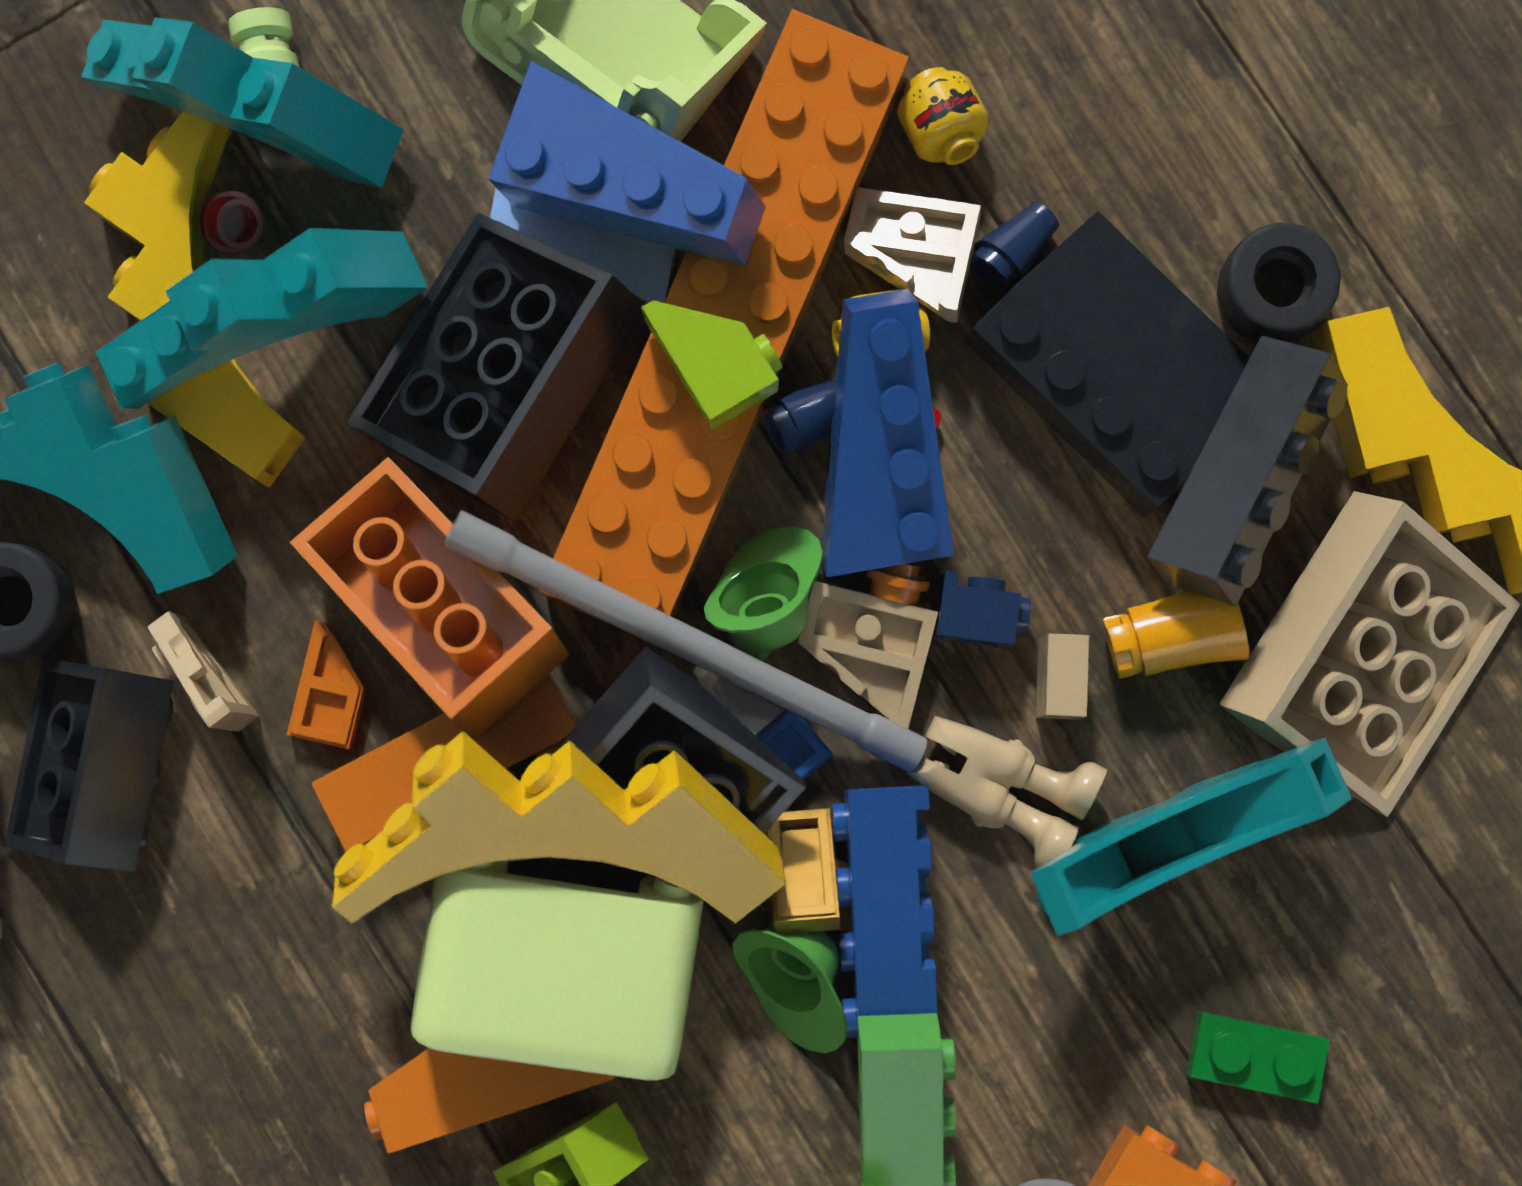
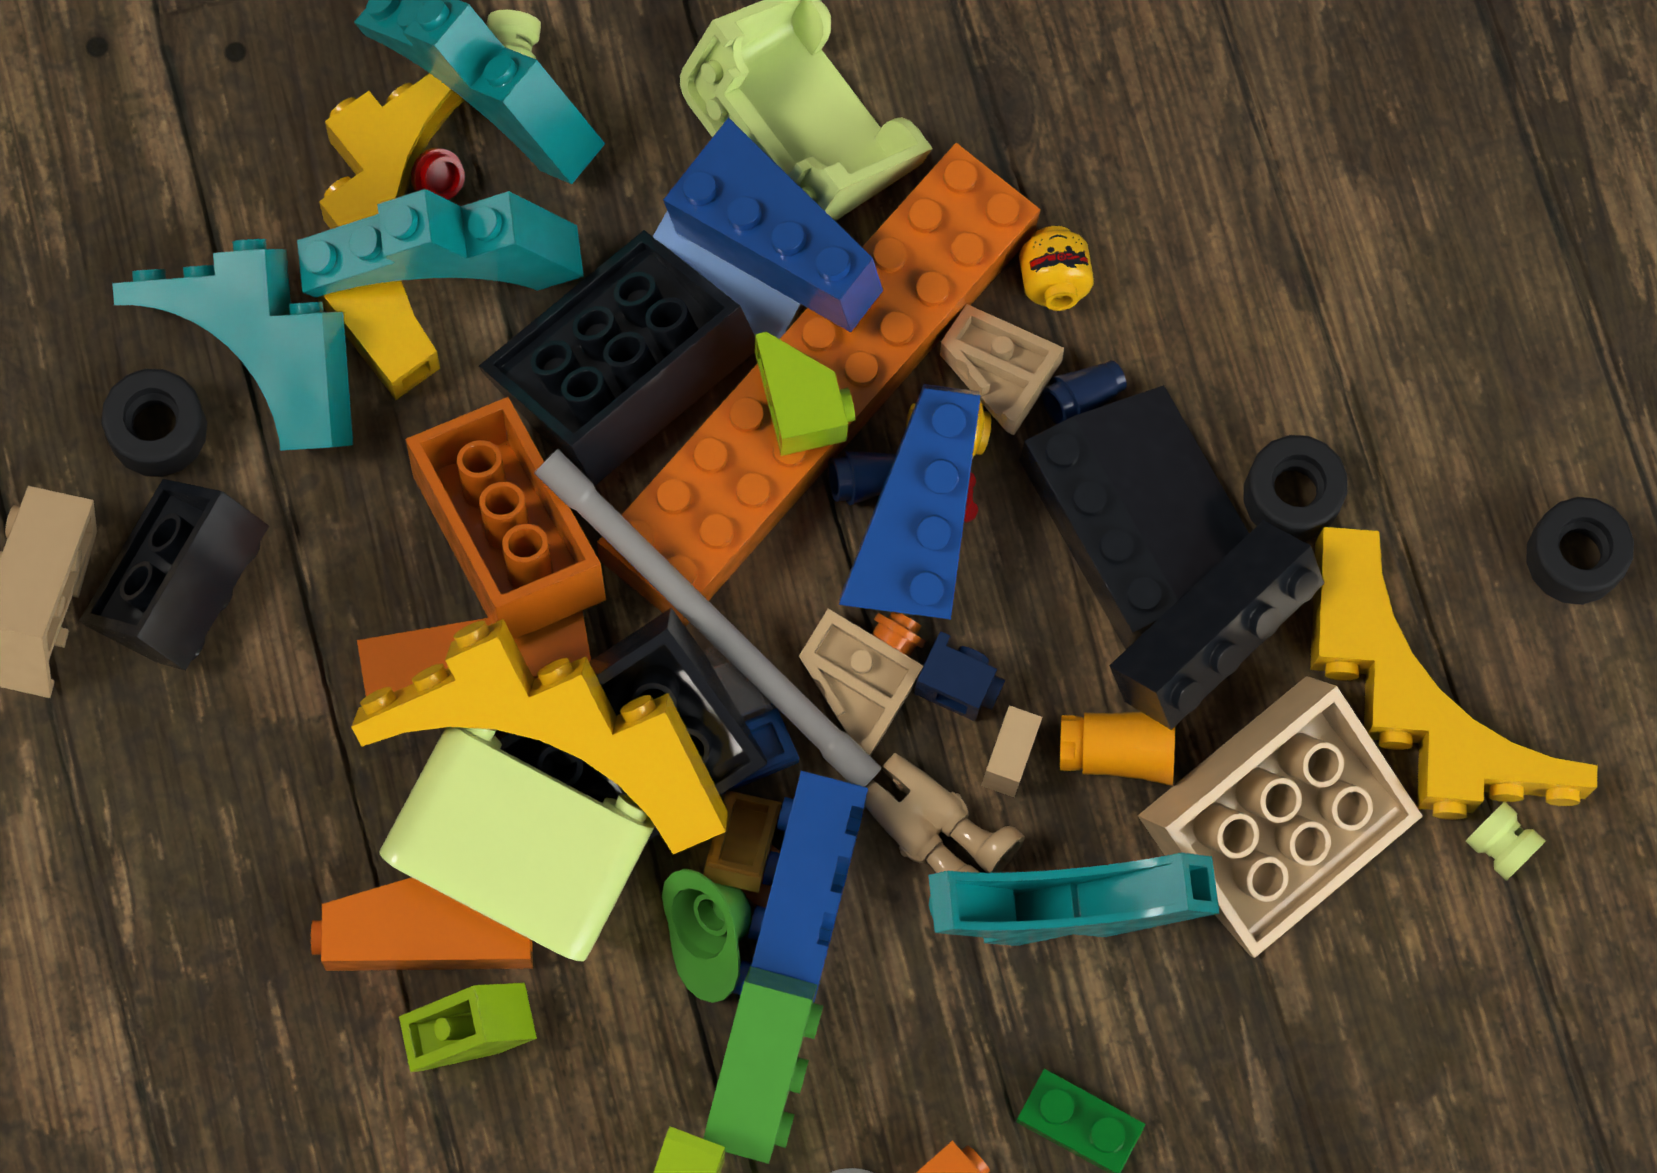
camera: 10 degrees right, 10 degrees down
tan wing [148,611,259,732] -> none
orange tile [286,620,368,750] -> none
bright green piece [704,526,824,662] -> none

